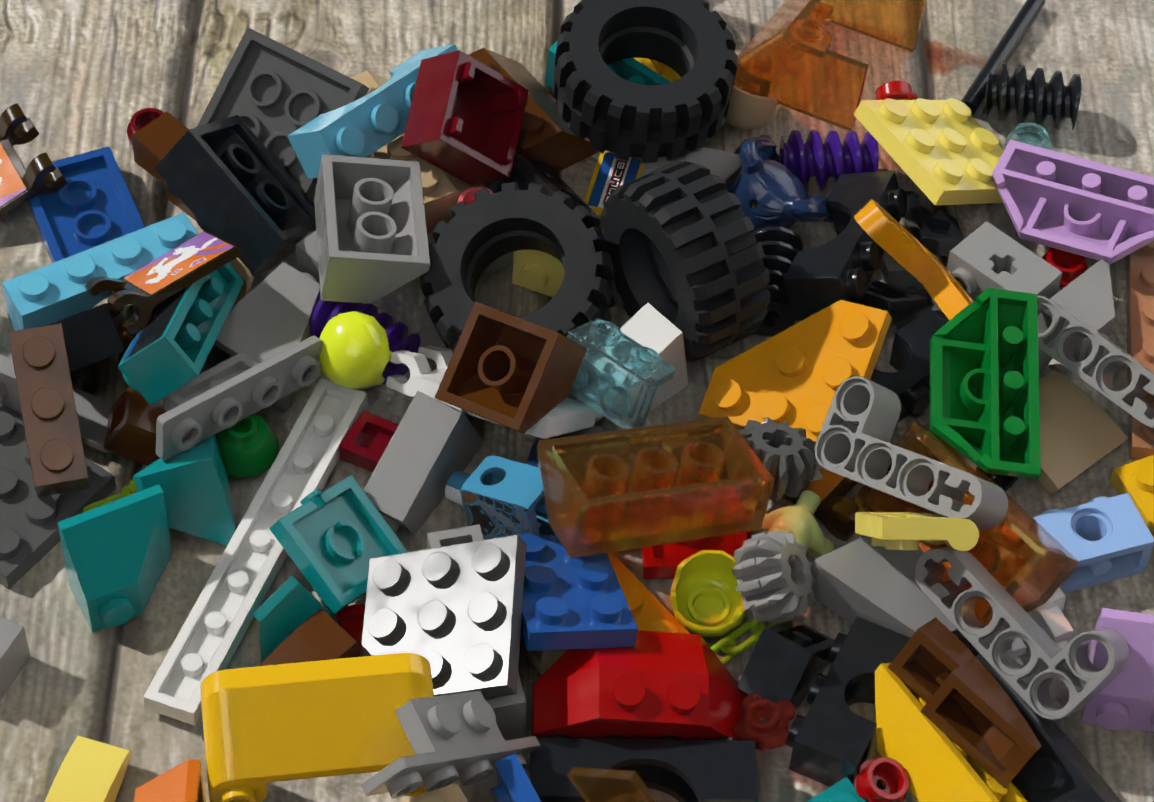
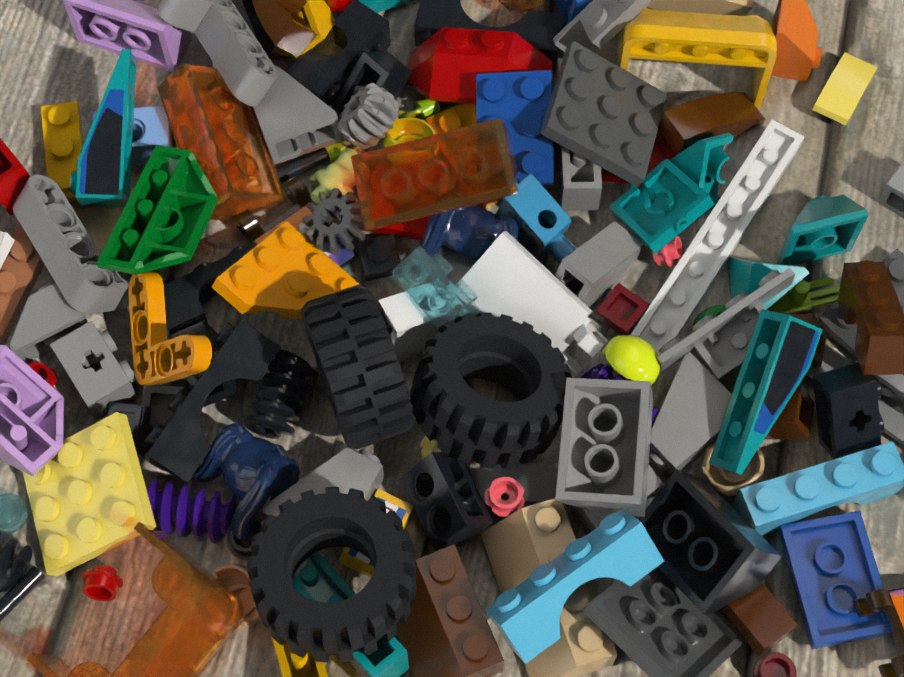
camera: 165 degrees left, 15 degrees up
flag [84,230,242,335] -> none
dark red container [401,50,529,185] -> none
reddish brown slope [435,302,587,434] -> none
clear red plate [733,694,795,751] -> none
light grey beam [814,376,1008,531] -> none
light yellow plate [855,512,979,552] -> none
none -> slope [70,49,137,207]

